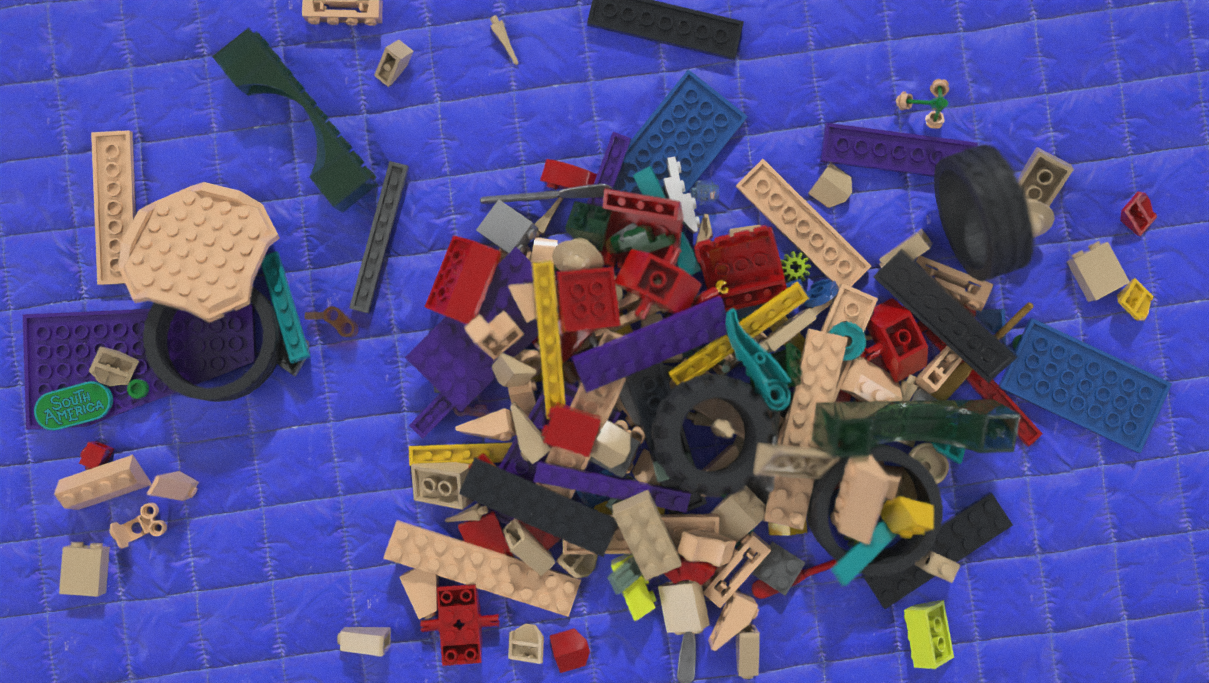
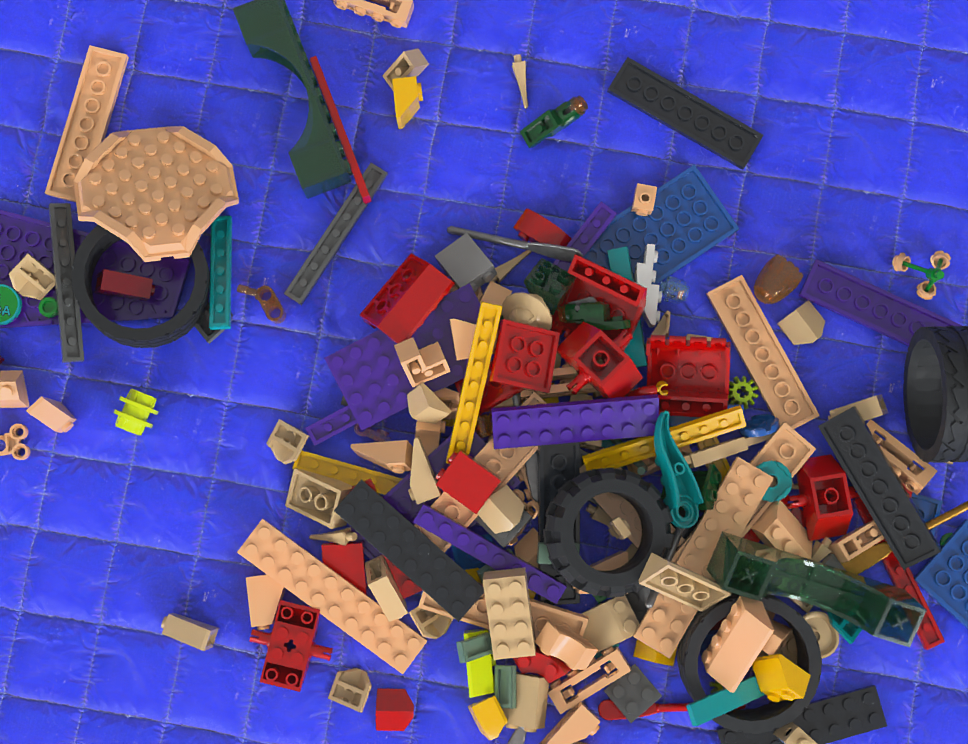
camera: 15 degrees right, 5 degrees down
none -> dark grey plate [48,203,84,363]
none -> dark red slope [94,269,155,301]
none -> neon yellow piece [113,388,159,436]
none -> tan slope [267,419,309,464]
none -> red tile [309,56,372,204]
none -> yellow slope [392,76,423,129]
none -> yellow slope [467,695,508,740]
none -> sand green tile [495,665,516,709]
none -> dark green plate [520,96,588,148]
none -> light nougat brick [631,183,657,216]
none -> clear orange hair [753,254,804,304]

